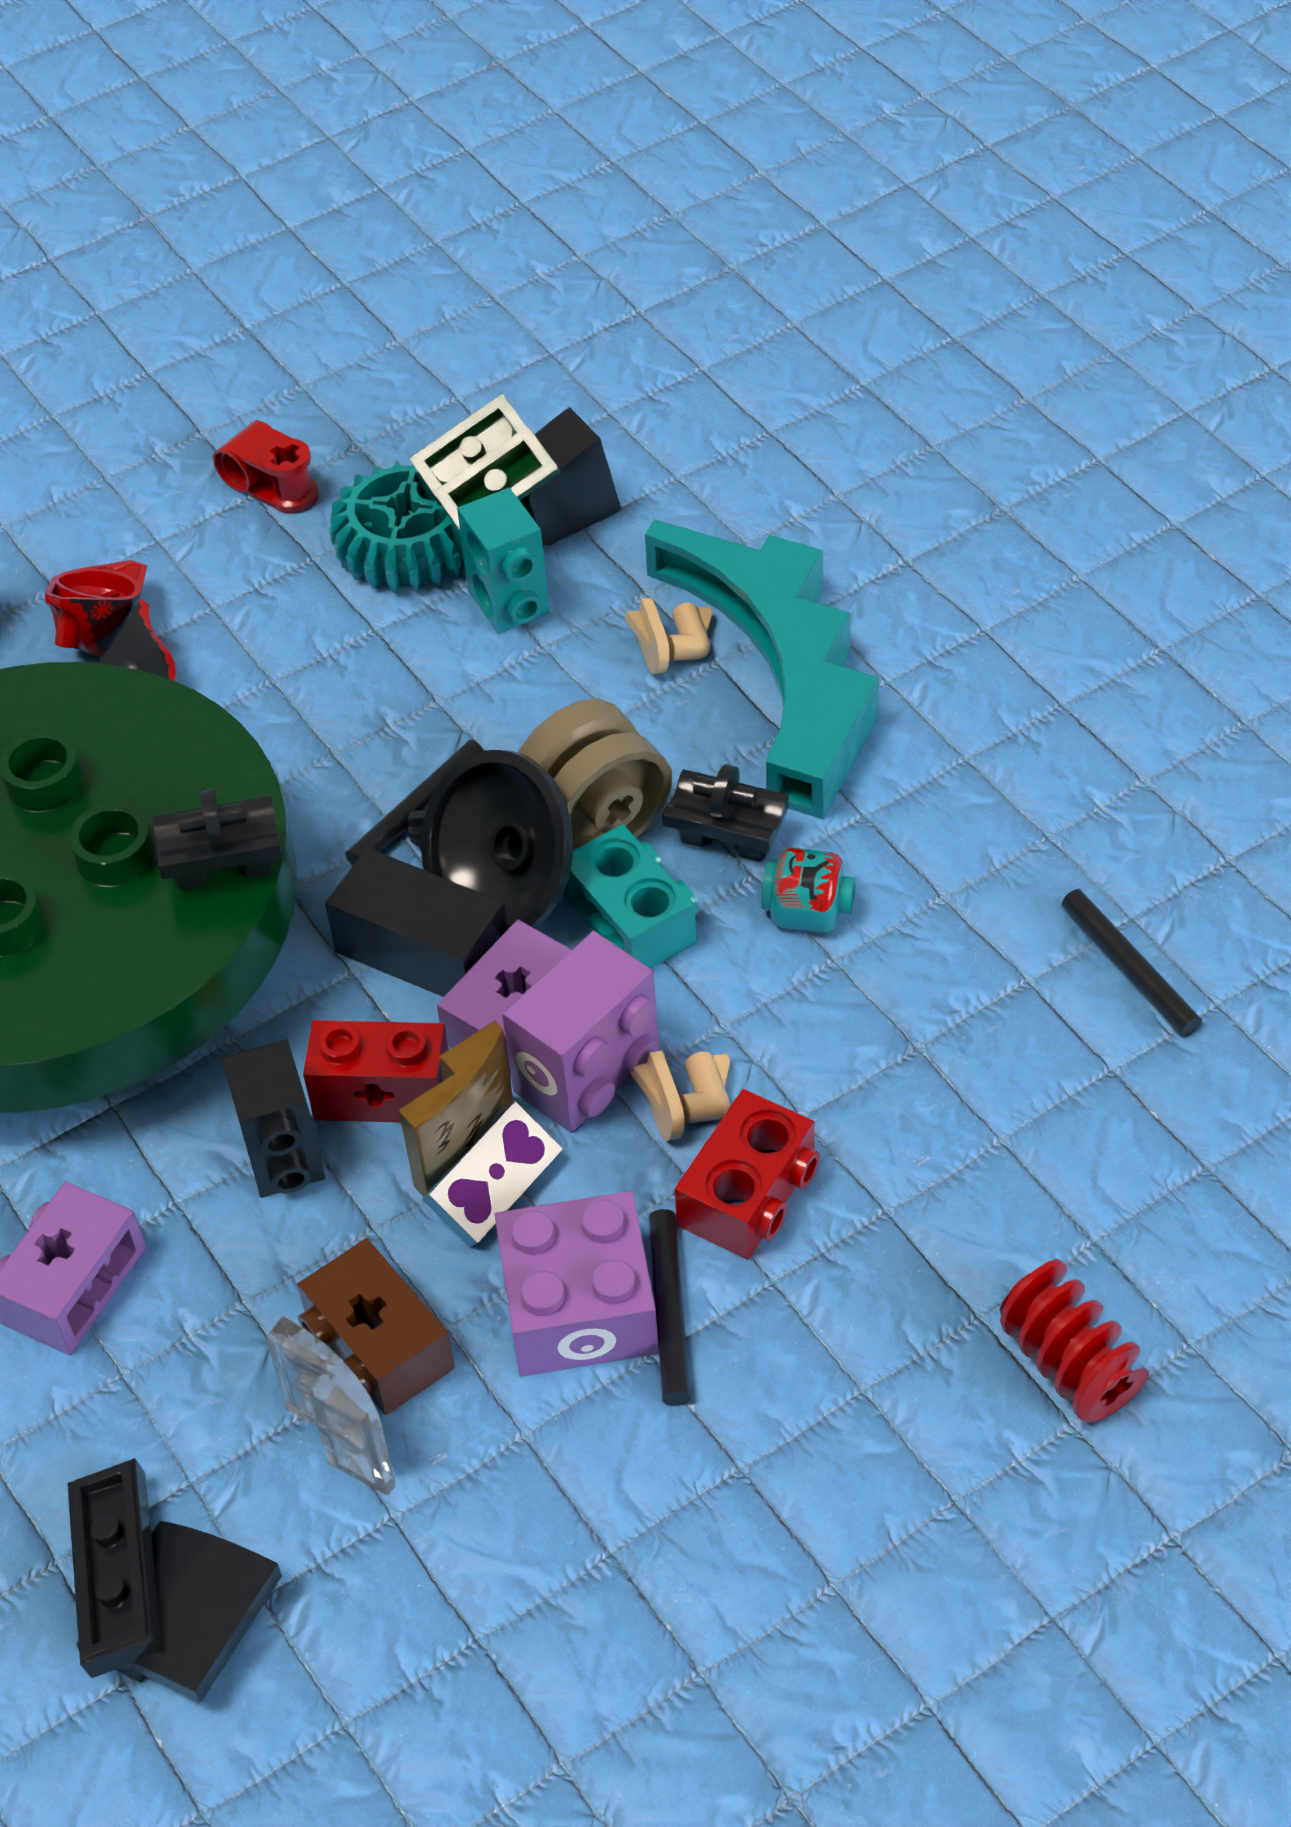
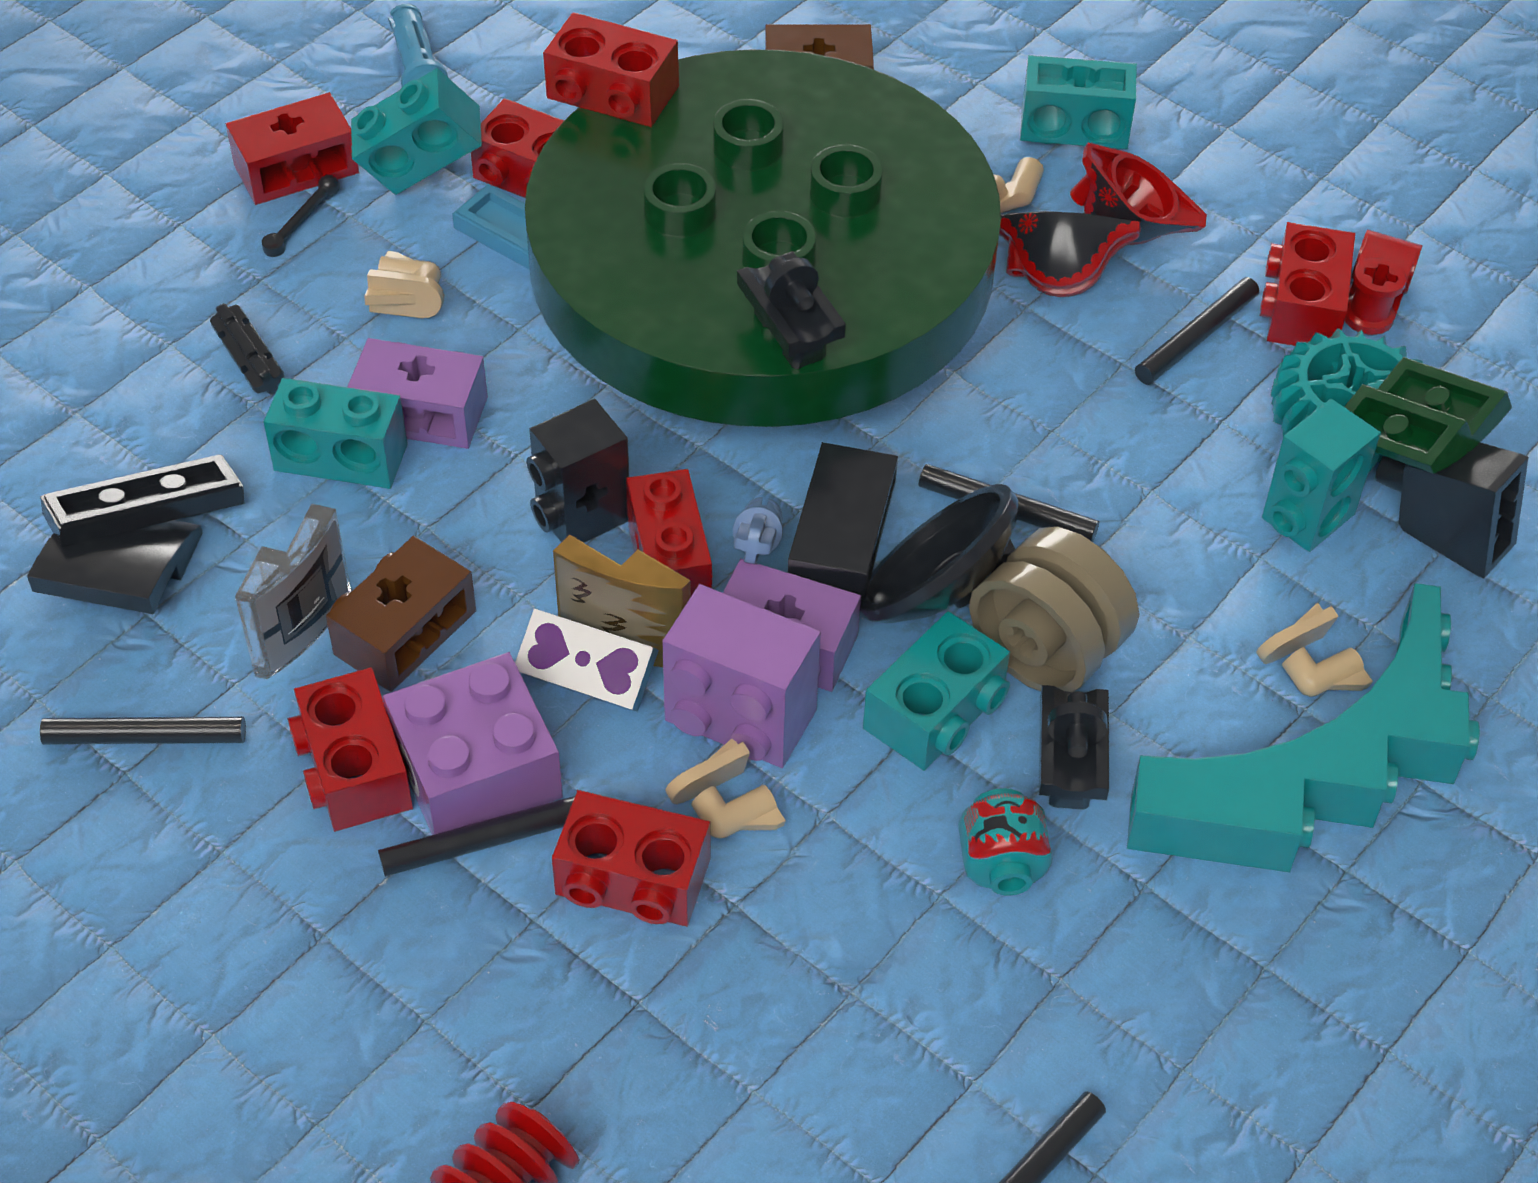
camera: 70 degrees right, 0 degrees up
none -> black bar [40,716,246,745]
none -> teal brick [263,378,408,489]
none -> red brick [287,667,413,832]
none -> medium blue axle [733,497,783,564]
none -> black bar [1135,277,1259,385]
none -> red brick [1259,222,1356,346]

